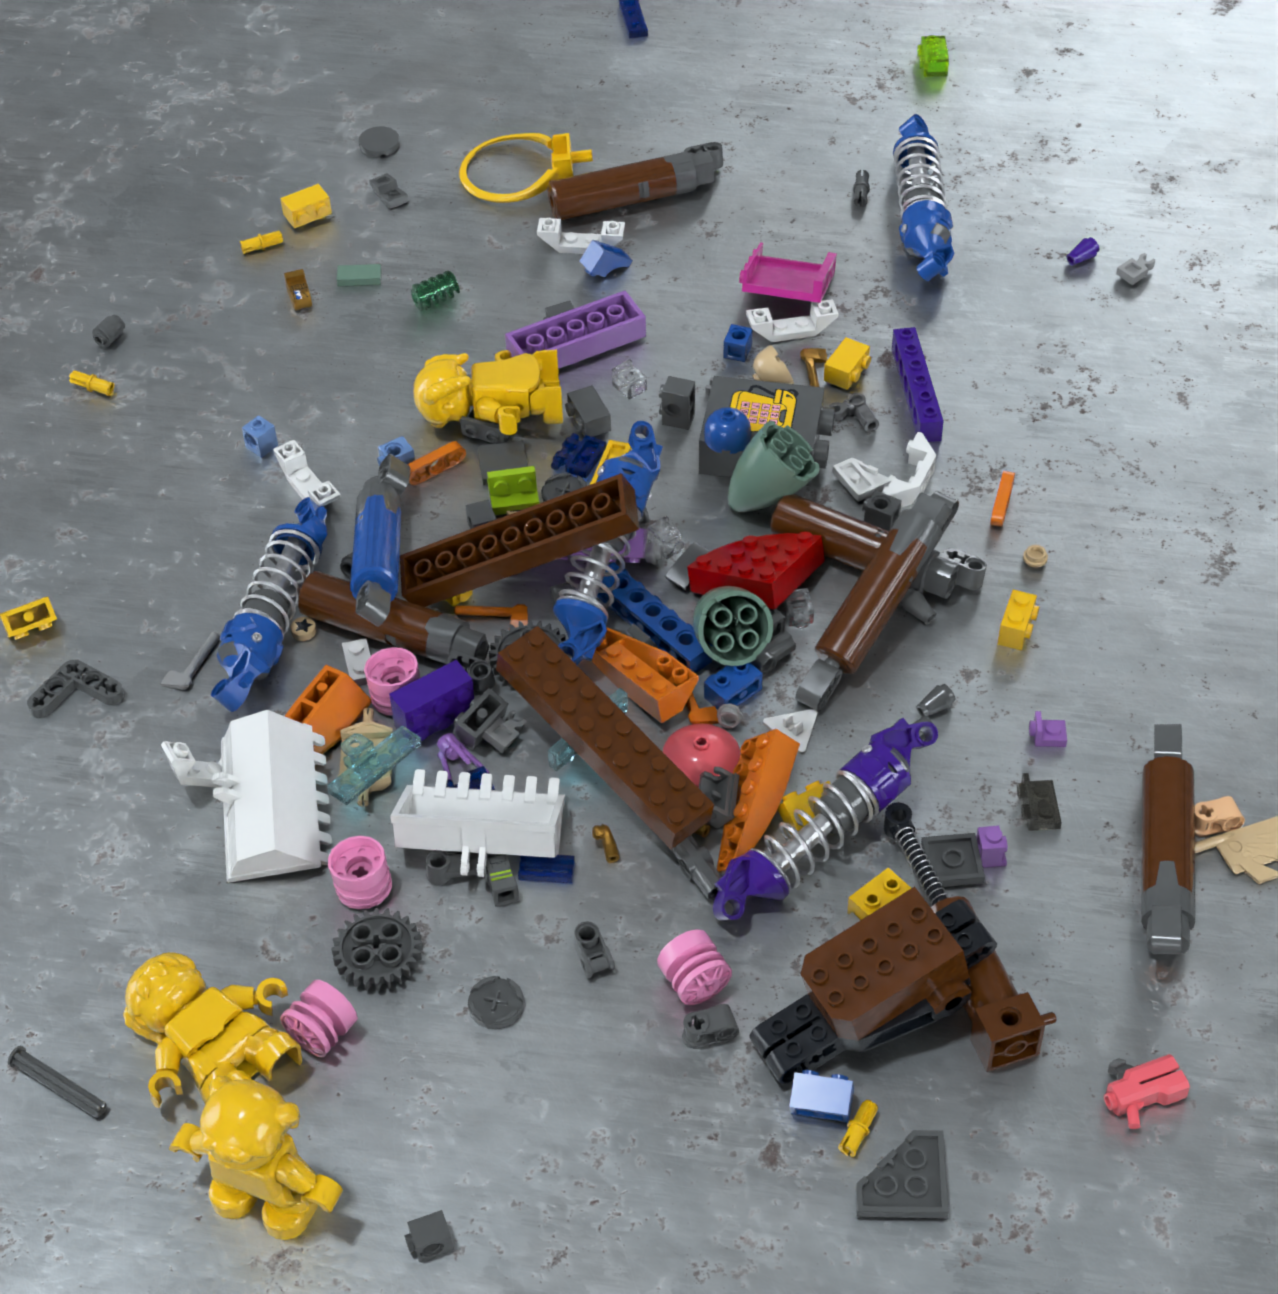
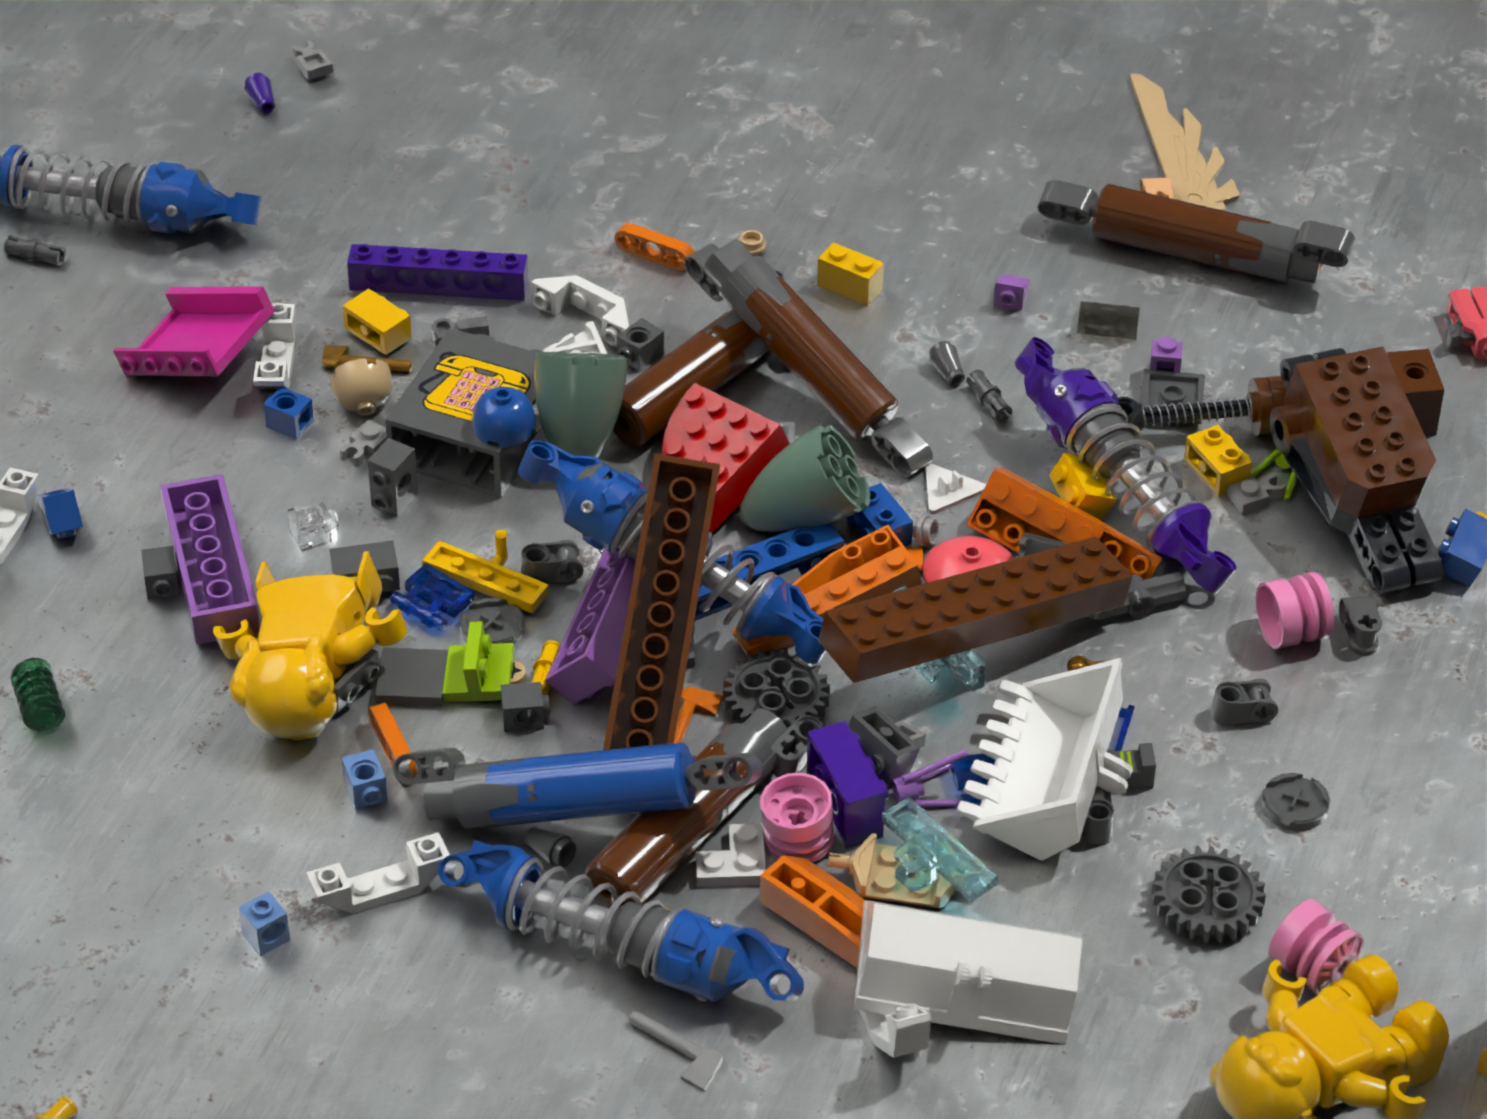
camera: 80 degrees left, 5 degrees down
bright pink wheel [328,836,392,910] -> none

